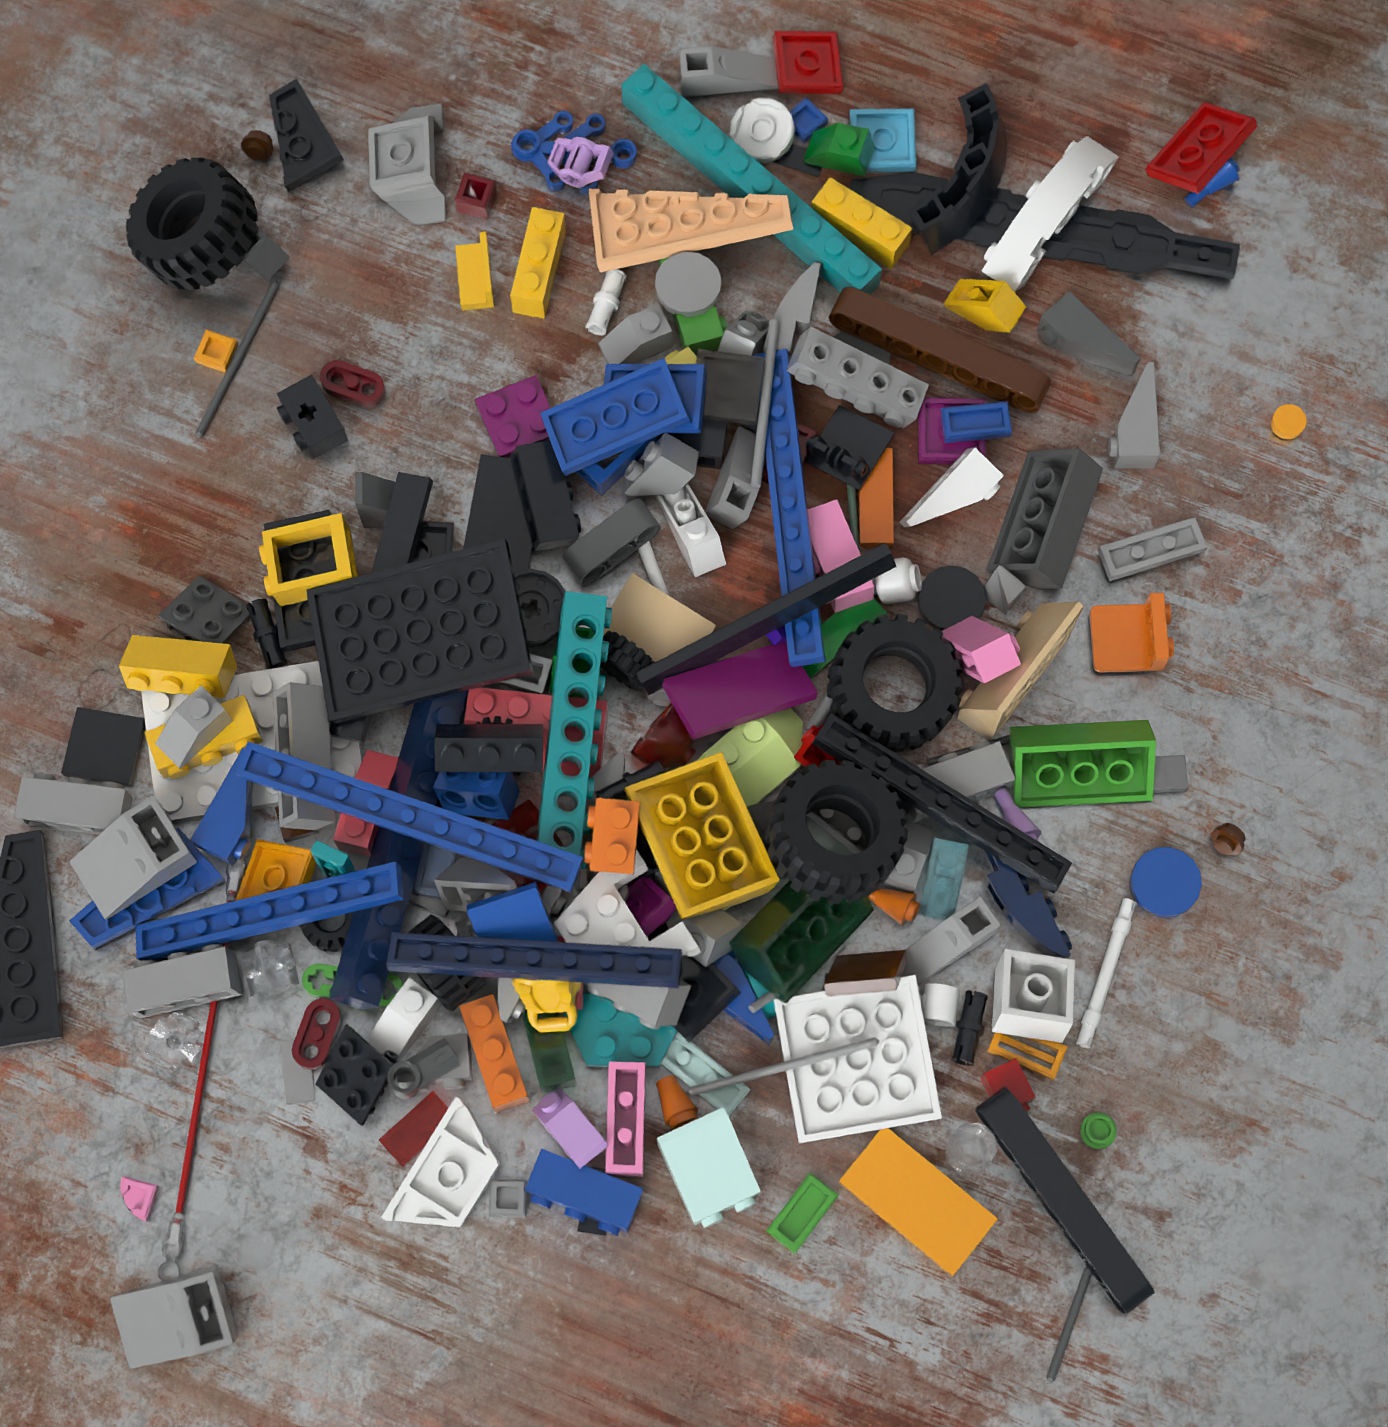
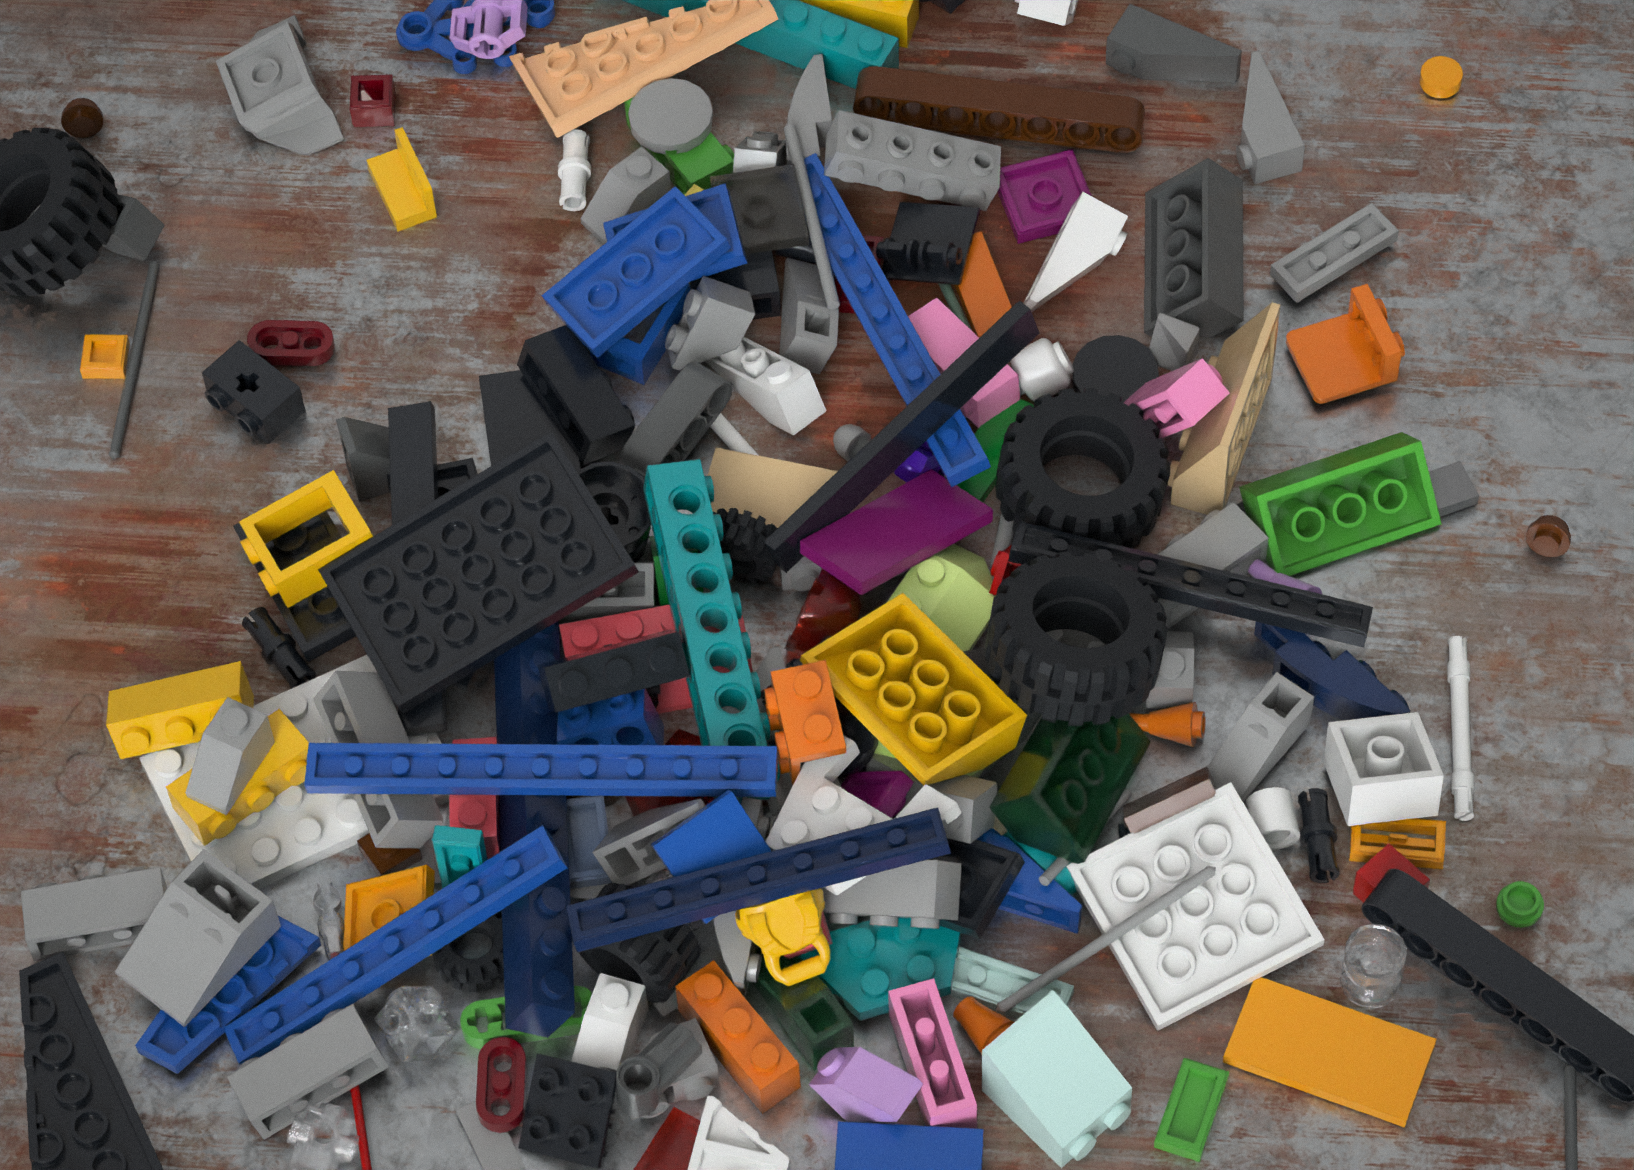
camera: 15 degrees left, 15 degrees down
black tile [61,707,146,787] -> none
dark grey hinge [158,576,250,644] -> none
blue slope [190,748,253,866] -> none
black wing [269,79,344,192] -> none
magenta plate [474,375,550,458] -> none
yellow brick [510,207,566,319] -> none
clear light blue slope [918,838,969,920] -> none
blue tile [940,401,1012,443] -> none
yellow slope [943,279,1026,333] -> none
blue tile [1130,847,1202,918] -> none
none -> light grey hinge [833,424,872,461]

